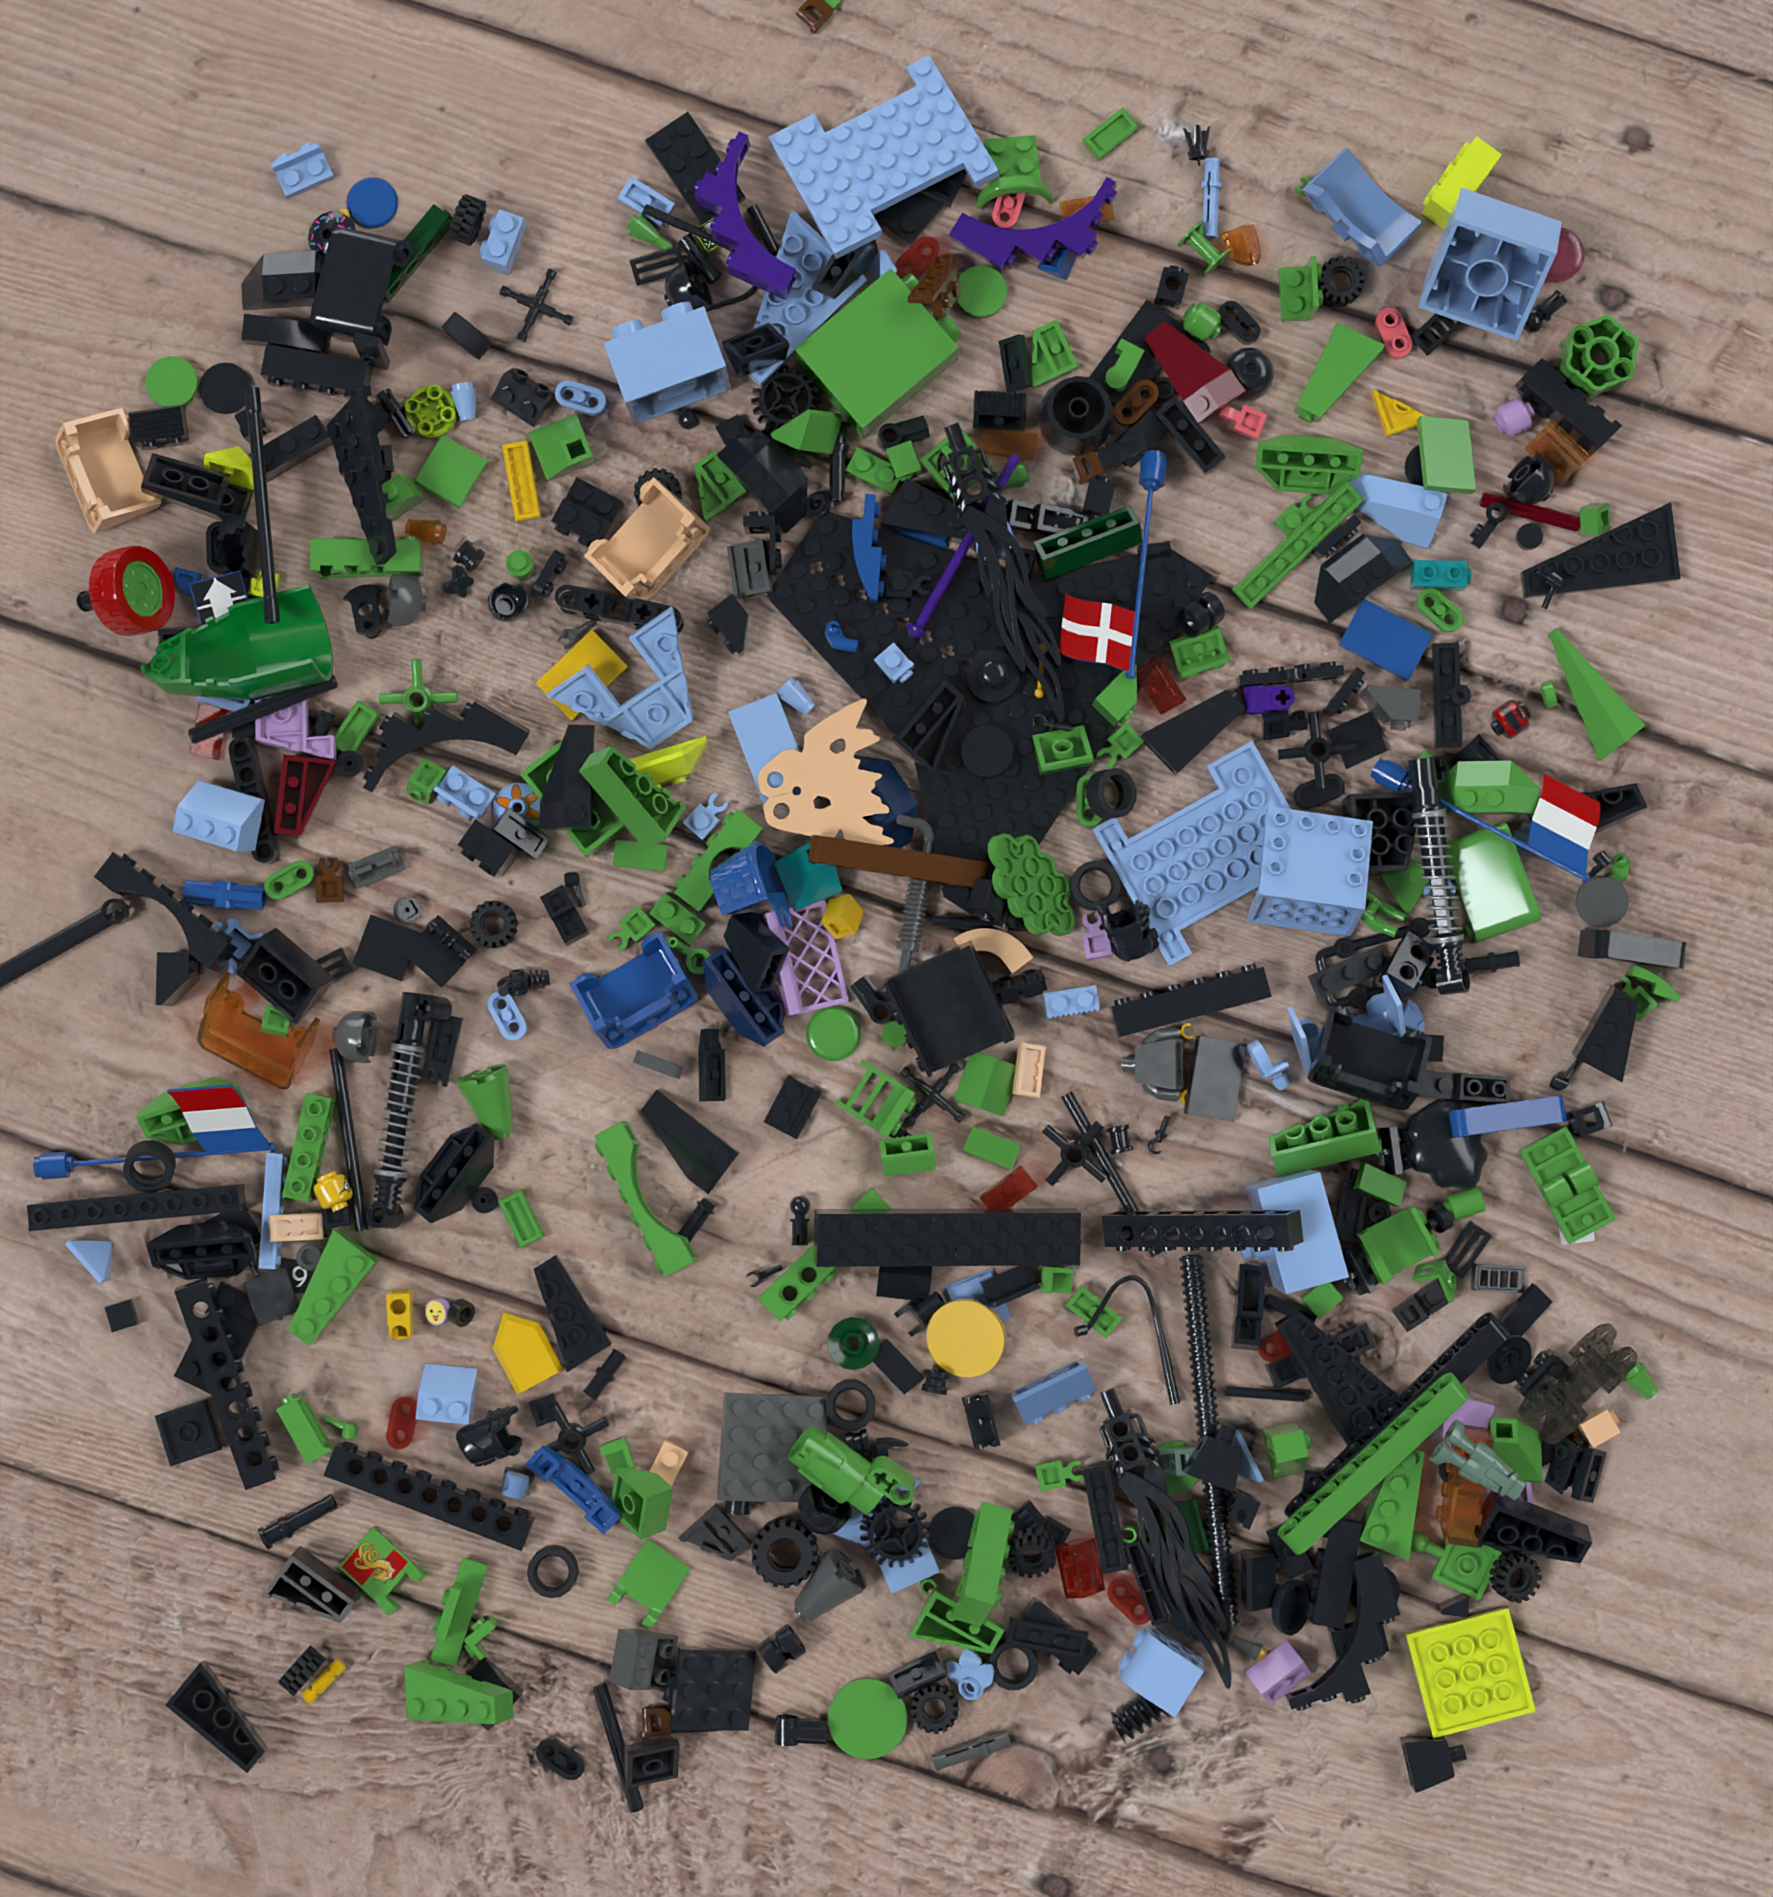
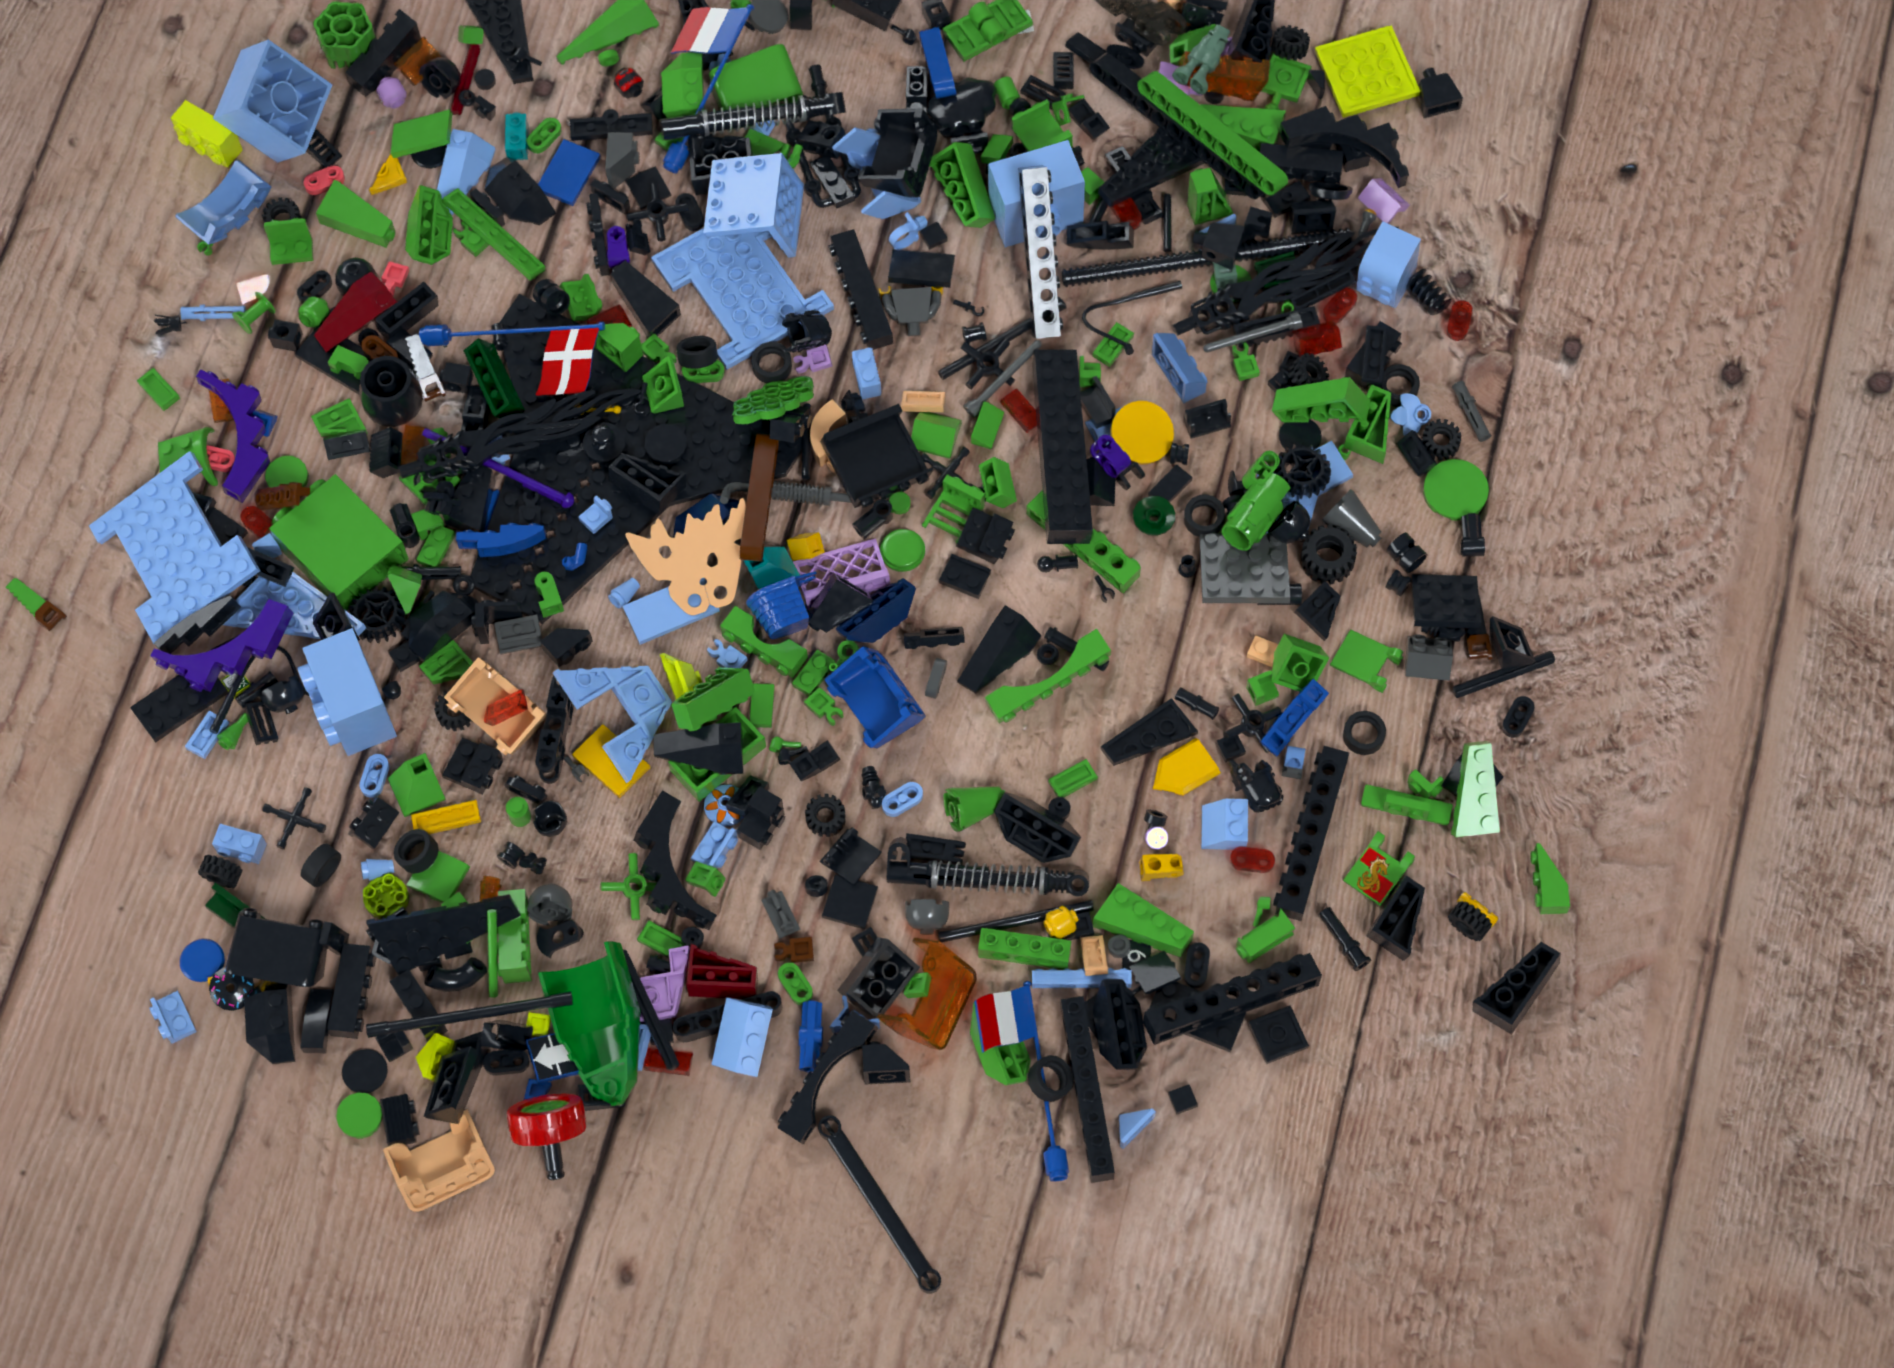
camera: 90 degrees left, 20 degrees down
none -> black slope [154,596,241,654]
none -> black tyre [393,829,439,874]
none -> black hips [422,481,461,516]
none -> black cylinder [424,957,487,992]
none -> clear red slope [484,689,528,726]
none -> bright green bar [487,909,498,998]
none -> bright green leg [535,572,564,618]
none -> bright green hand [769,737,801,753]
none -> black tile [920,222,948,250]
none -> black plate [956,507,1015,564]
none -> dark grey piece [963,340,1042,418]
none -> black plate [1037,644,1059,665]
none -> dark purple piece [1090,435,1131,478]
none -> black pin [1178,555,1196,578]
none -> black plate [1184,942,1210,988]
none -> dark grey piece [1203,312,1303,353]
none -> black wheel [1385,569,1412,597]
none -> clear red plate [1446,300,1473,341]
none -> bright green slope [1531,843,1570,914]

